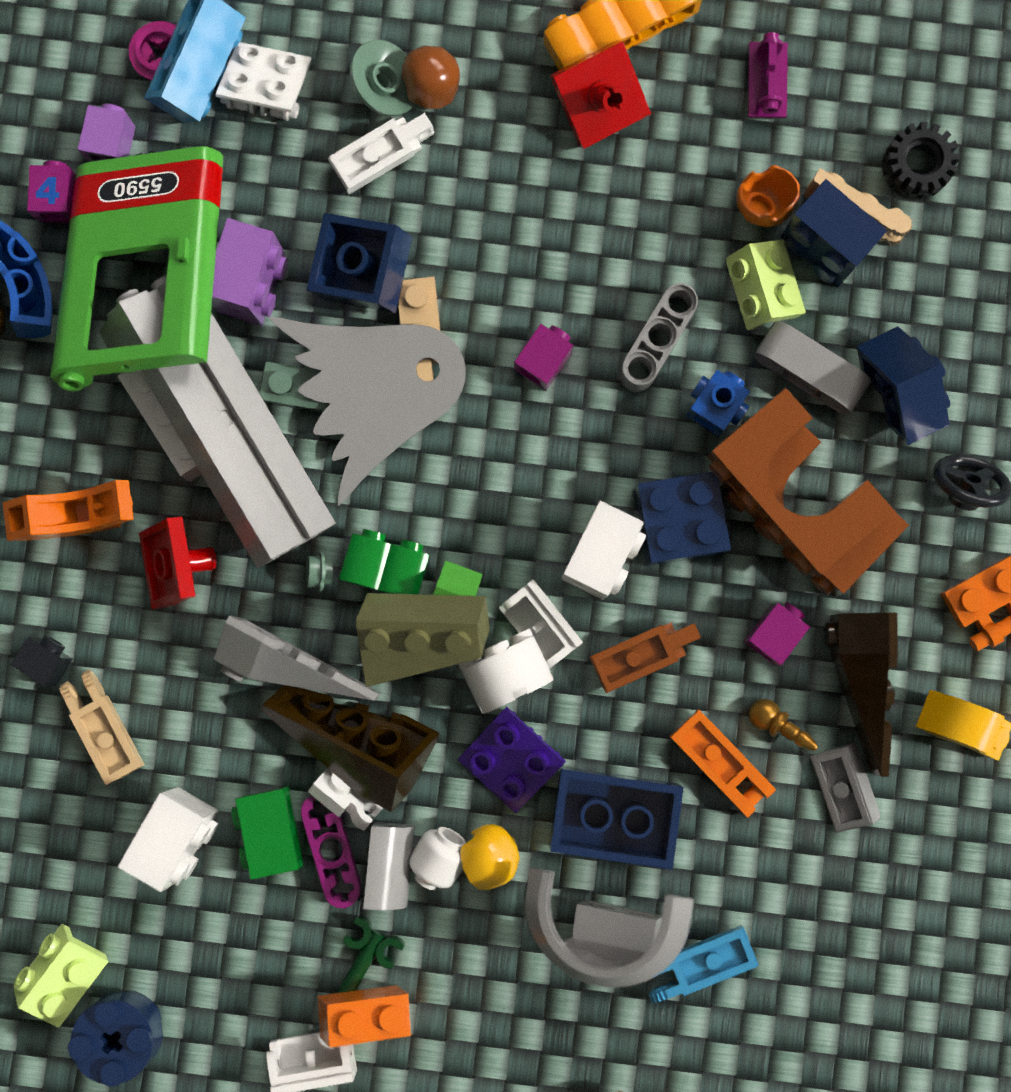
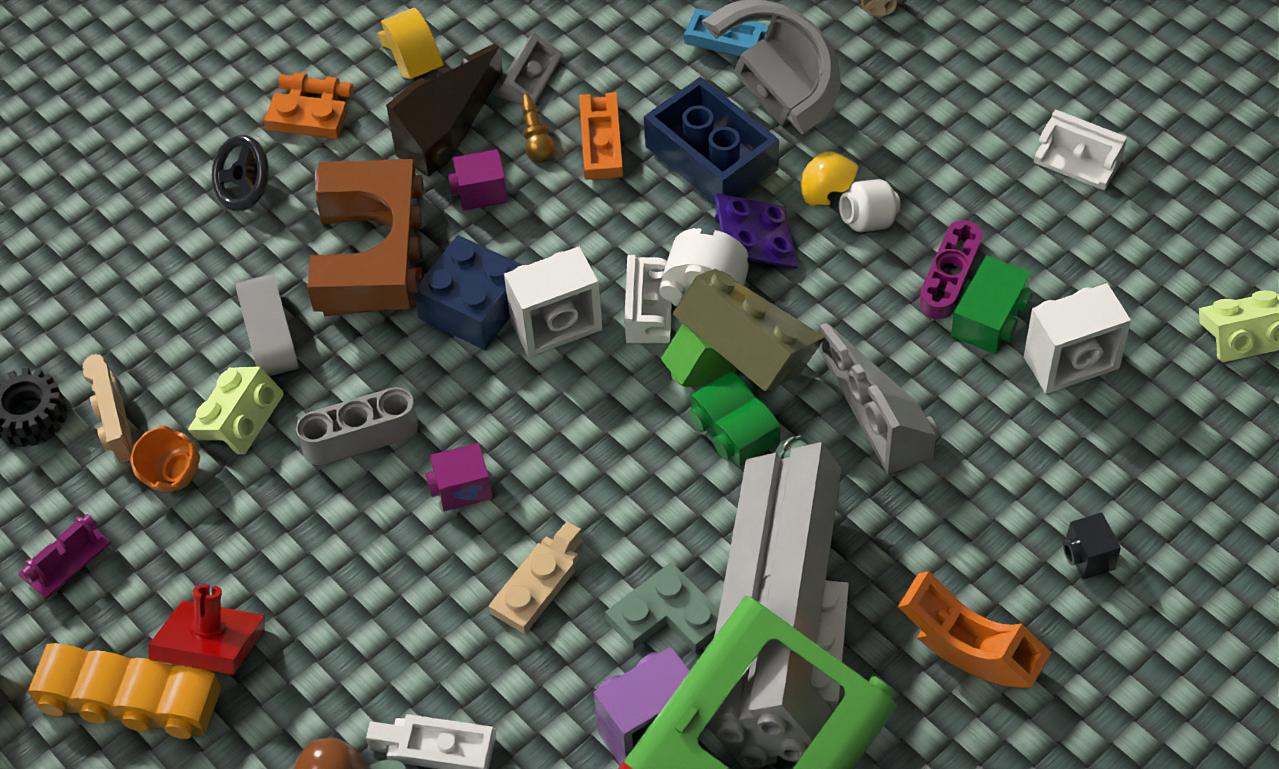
camera: 140 degrees left, 30 degrees down
tan hinge [59,669,145,786] -> none
dark blue brick [68,991,163,1087] -> none
red tile [139,517,217,610] -> none
dark brown wedge [261,685,440,812] -> none
light grey piece [270,317,466,506] -> none
dark blue brick [307,213,413,313] -> none
white plate [308,768,382,831] -> none
dark green bar [318,916,405,1016] -> none
orange brick [318,985,411,1048] -> none
light grey brick [363,822,415,910] -> none
dark orange hinge [589,623,701,693] -> none
blue brick [686,370,750,437] -> none
dark blue brick [780,179,887,287] -> none
dark blue brick [856,326,950,445] -> none

